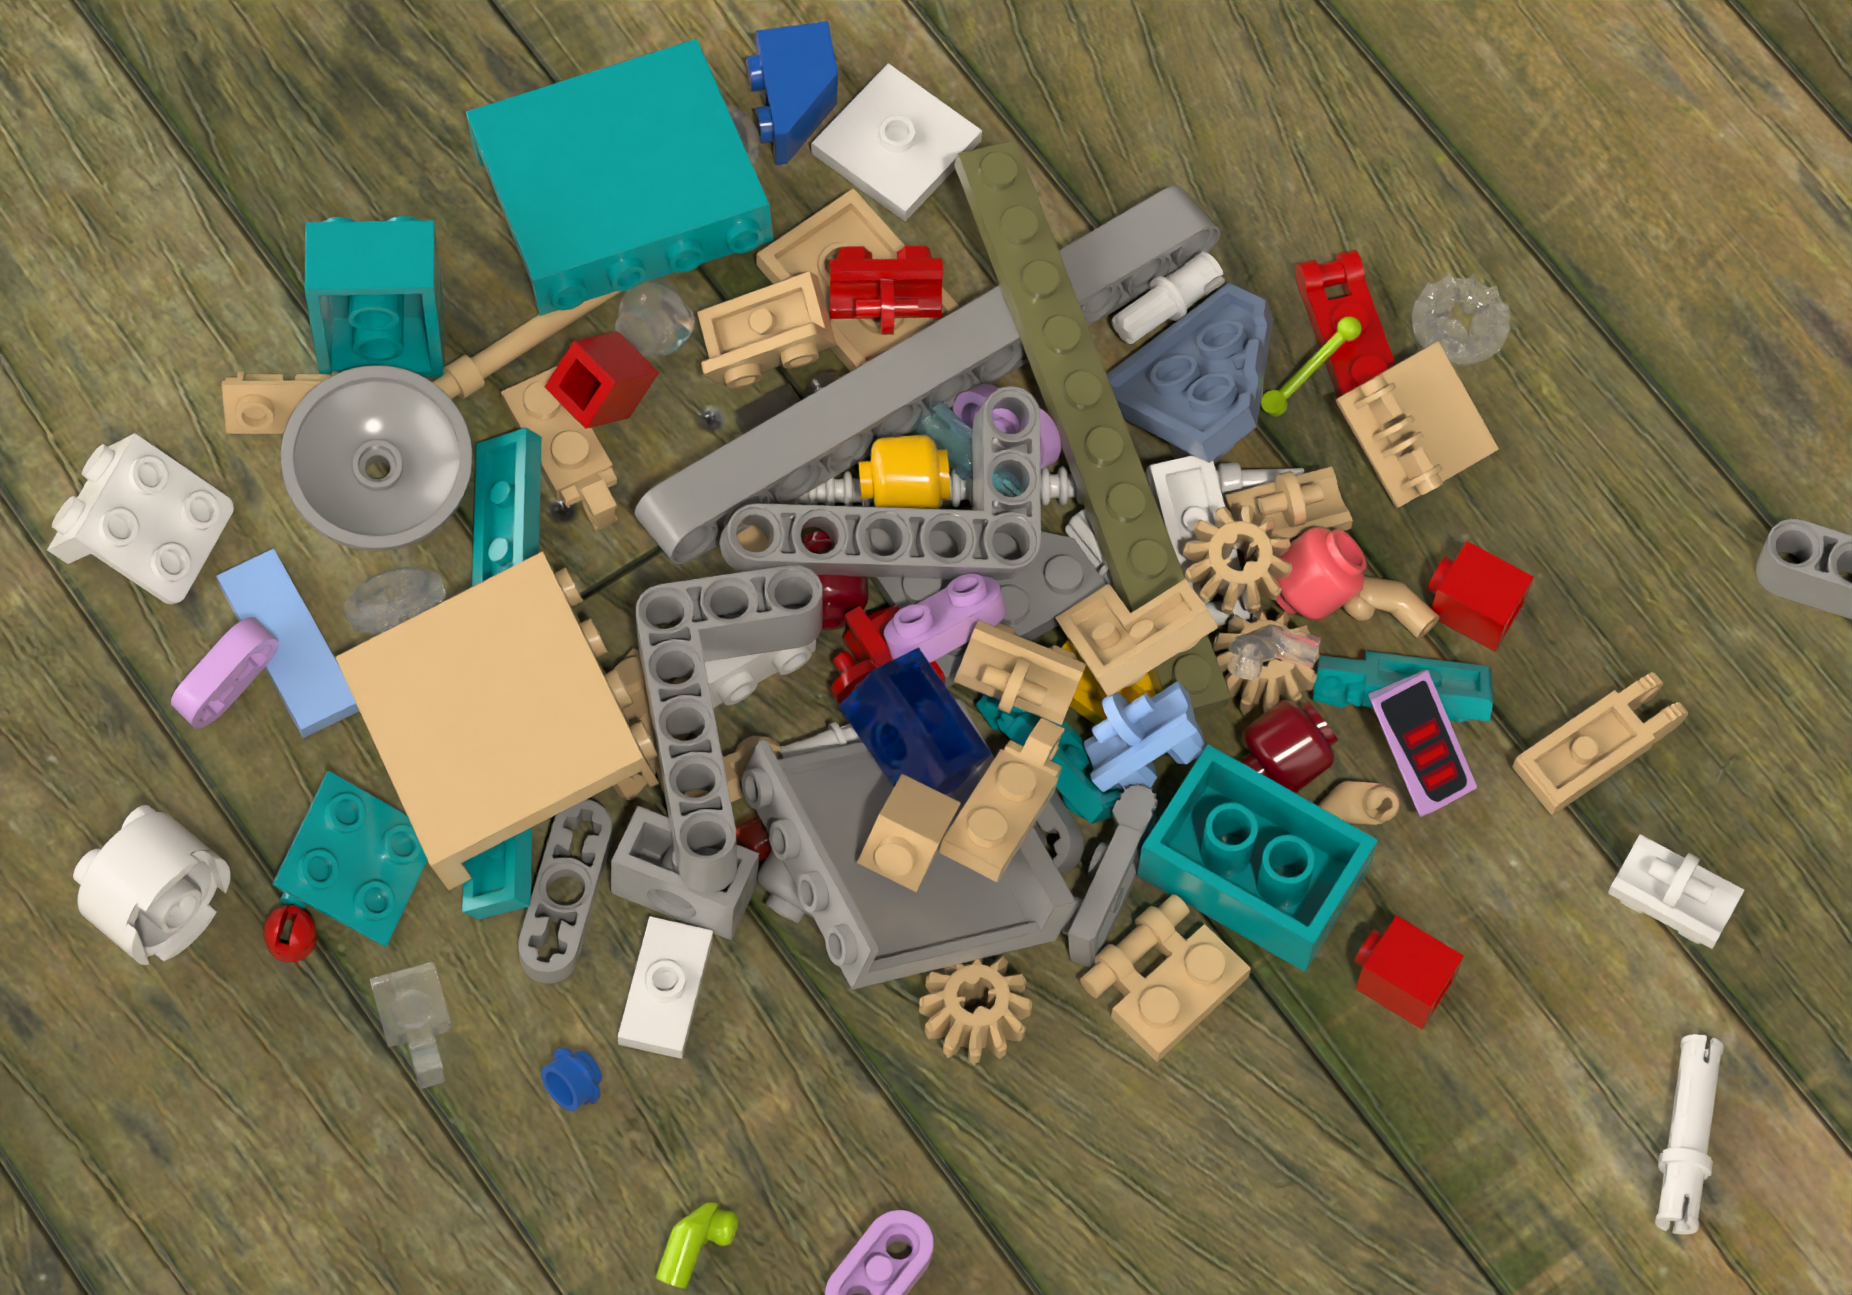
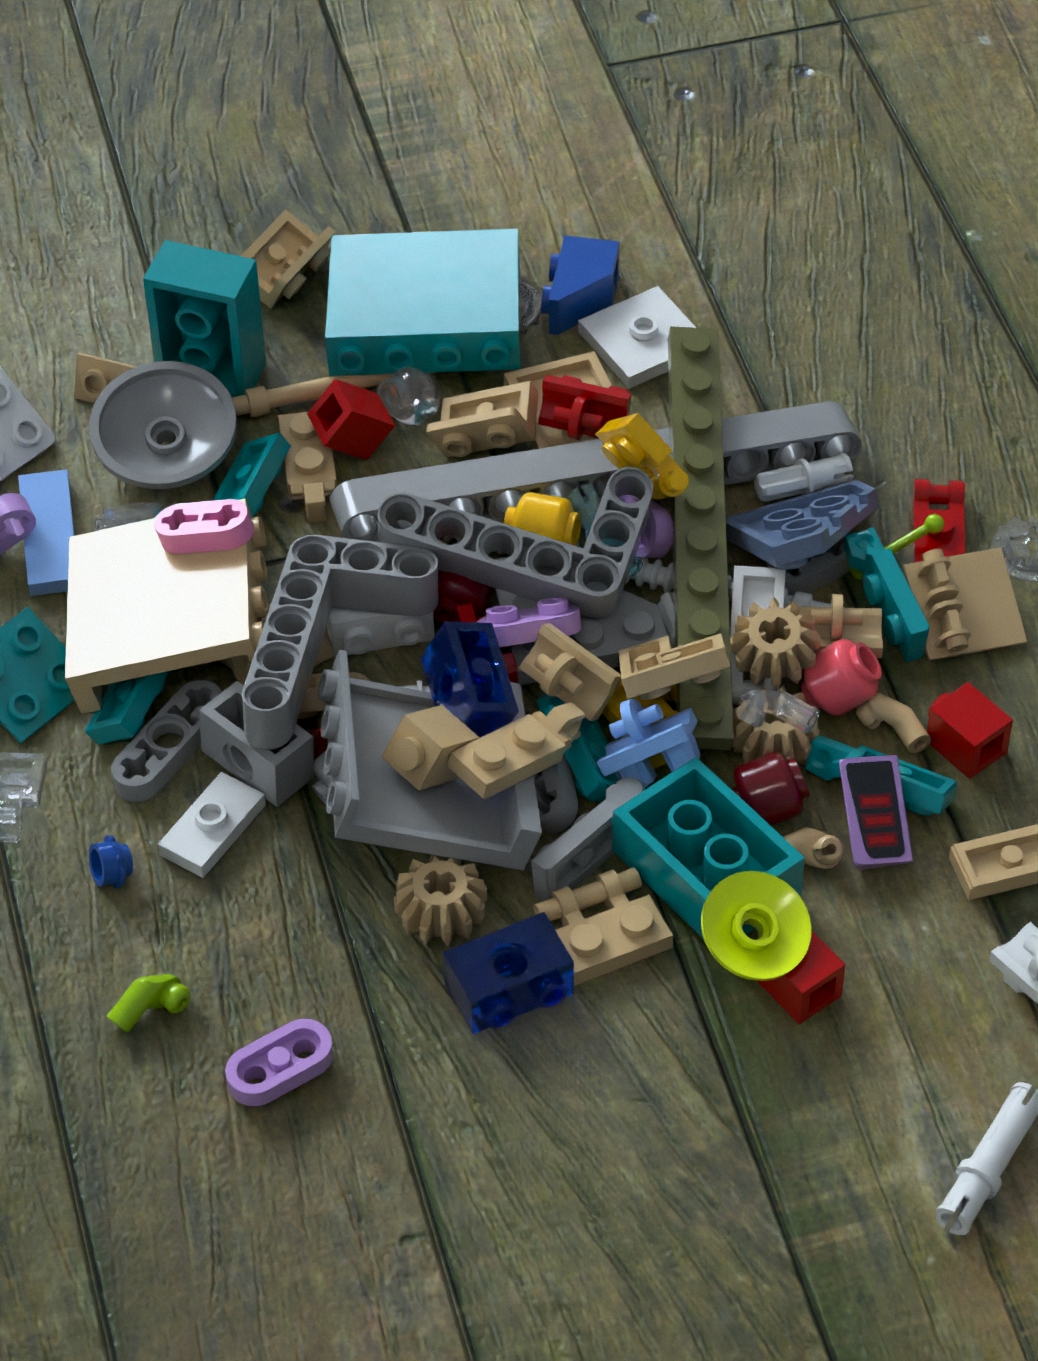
camera: 25 degrees right, 15 degrees down
none -> bright pink beam [154,499,254,554]
none -> tan bracket [241,209,336,309]
none -> clear blue brick [443,912,574,1034]
none -> yellow plate [595,413,689,500]
none -> neon yellow dish [701,871,812,981]
none -> teal hinge [844,527,930,663]

